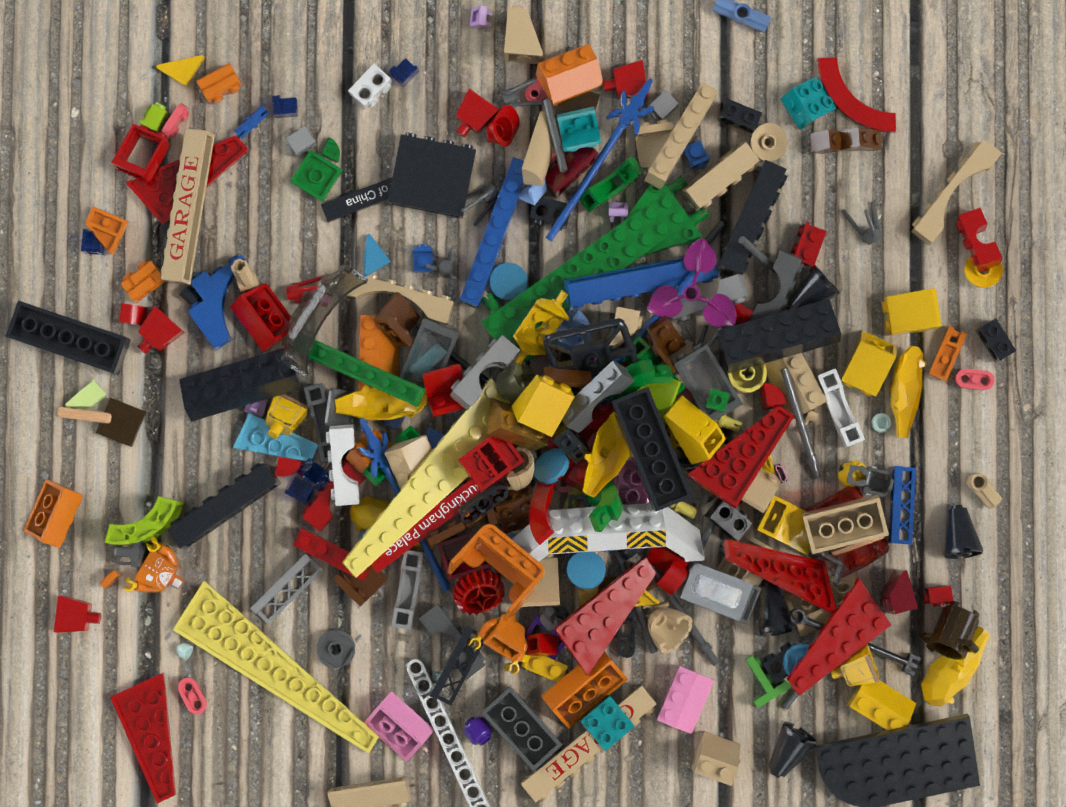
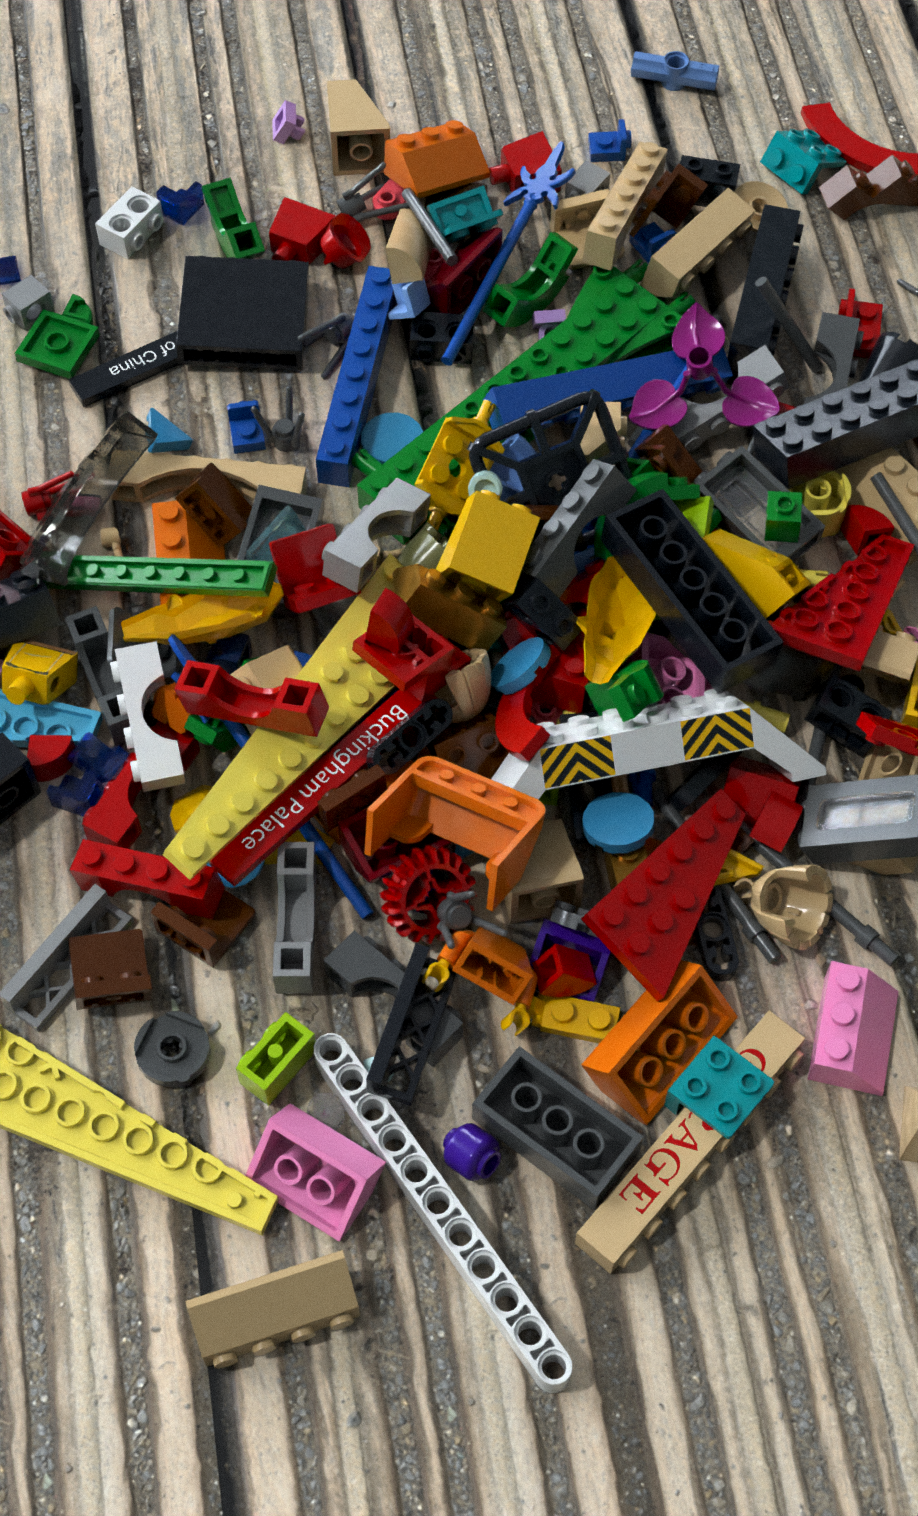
camera: 15 degrees left, 25 degrees down
none -> reddish brown bracket [69,929,152,1010]
none -> tan hand [100,527,124,557]
none -> red arch [174,660,329,737]
none -> green arch [202,177,265,259]
none -> lime brick [236,1012,316,1106]
none -> red brick [365,588,414,654]
none -> dark grey plant [437,890,508,949]
none -> light aqua tile [468,470,503,497]
none -> blue bracket [588,119,632,162]
none -> reddish brown bracket [629,163,708,238]

